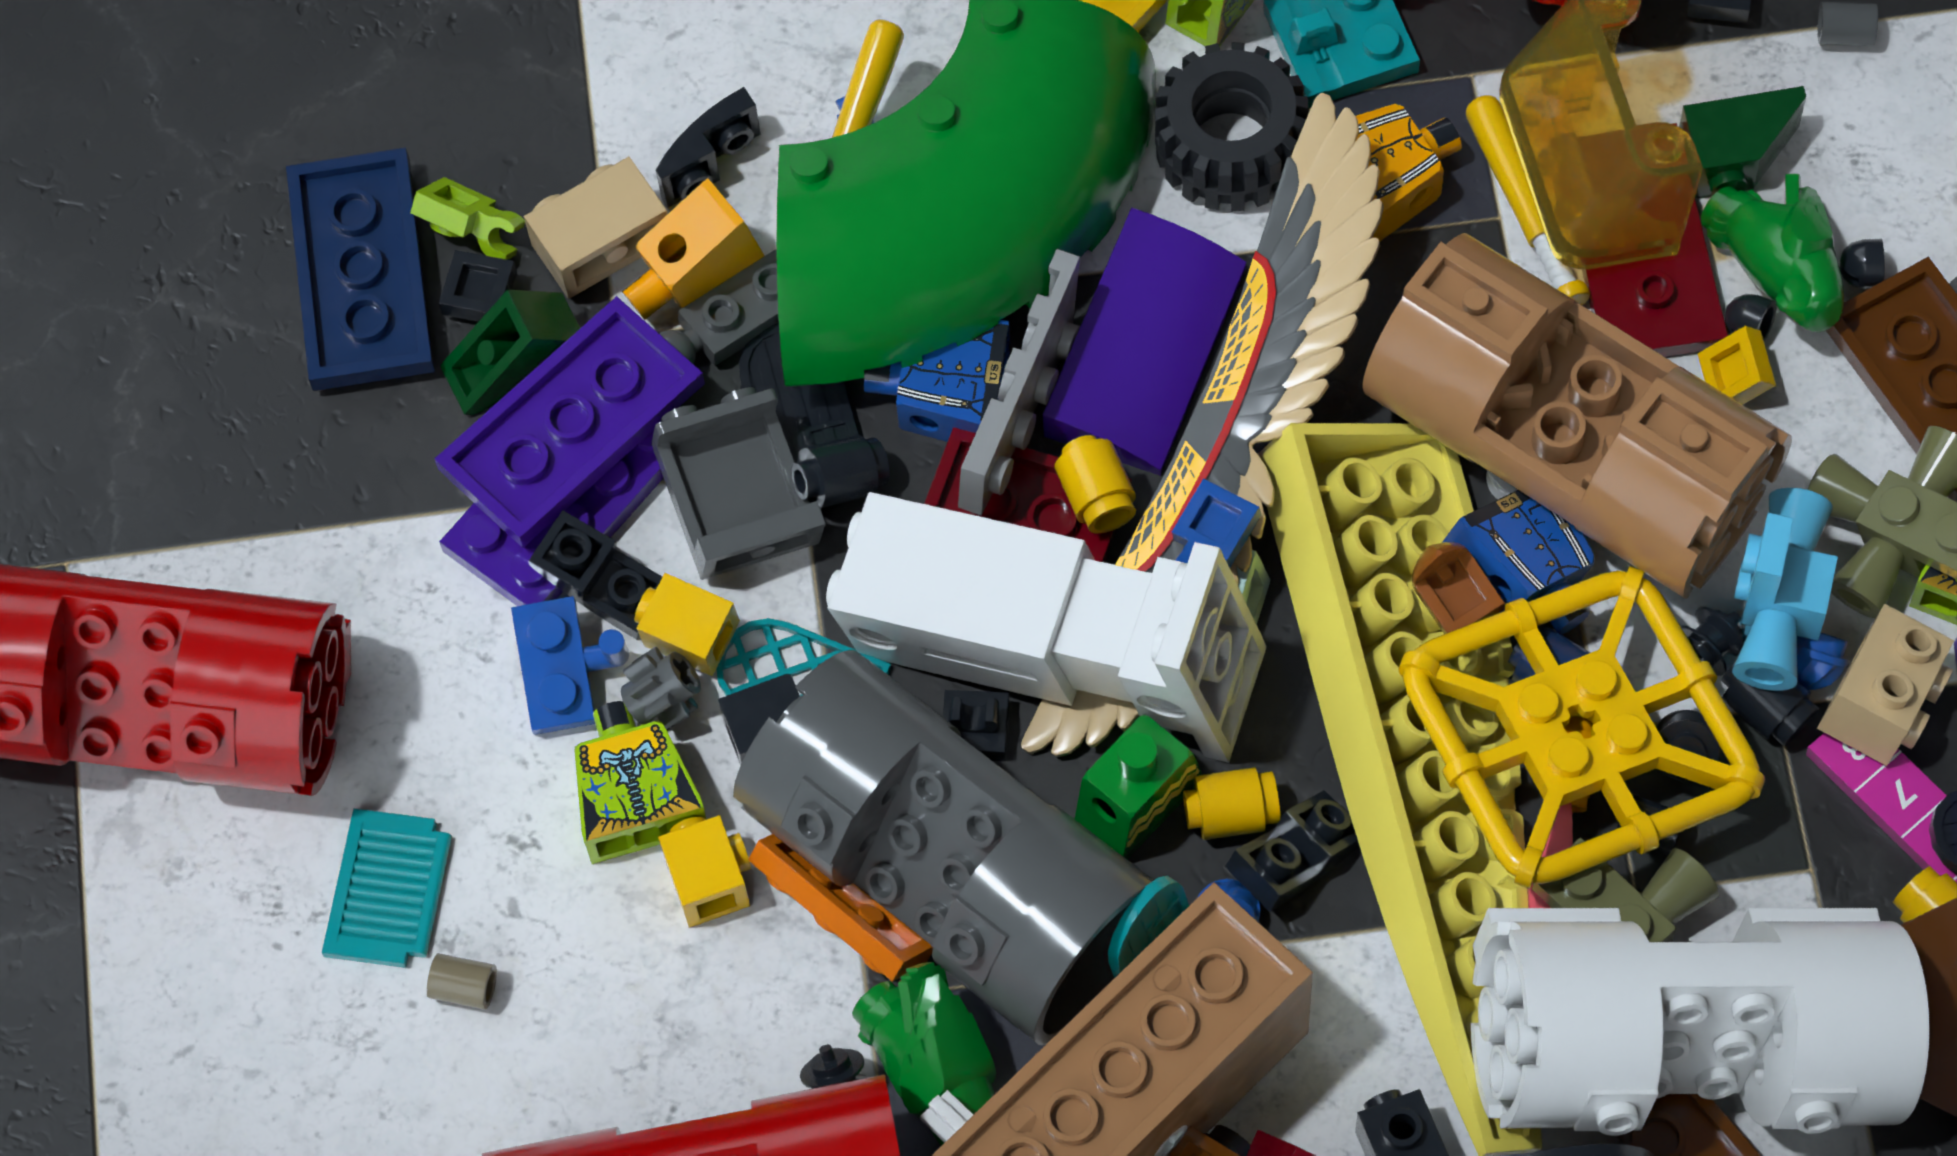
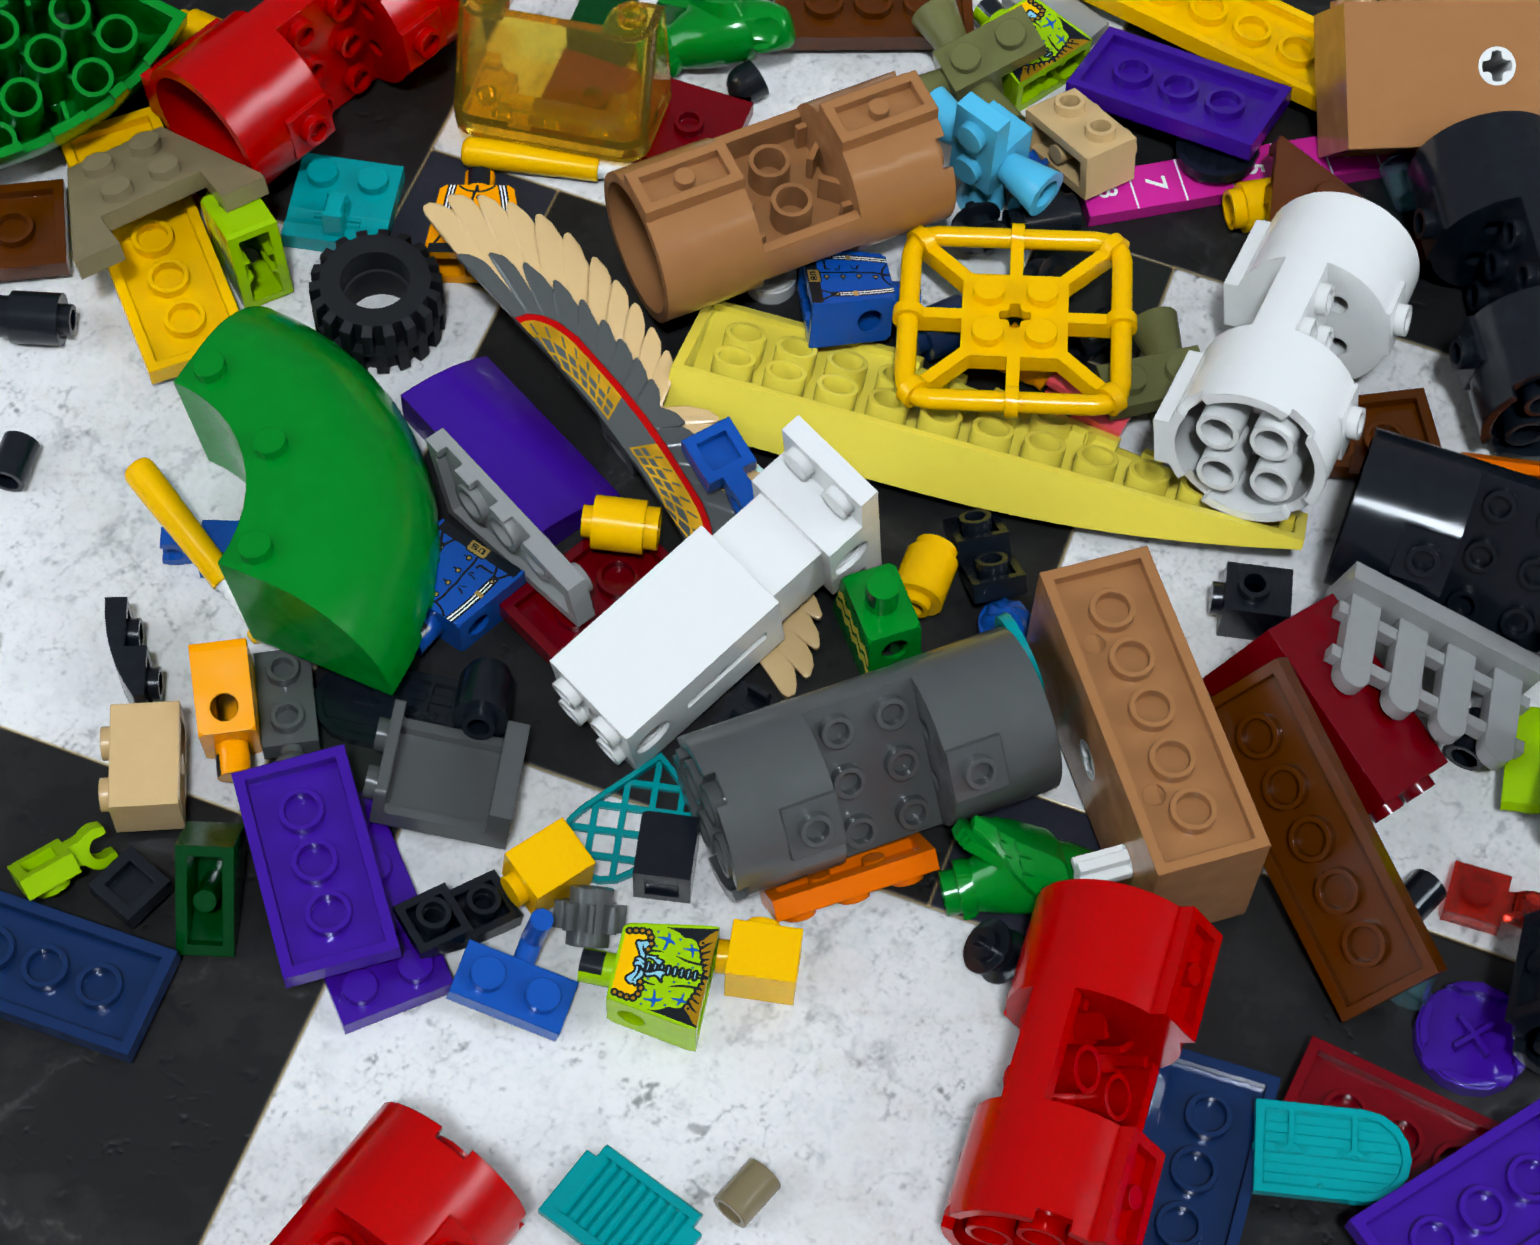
camera: 70 degrees left, 5 degrees down
dark orange plate [1412,542,1505,634] -> none
yellow plate [1697,326,1776,405] -> none

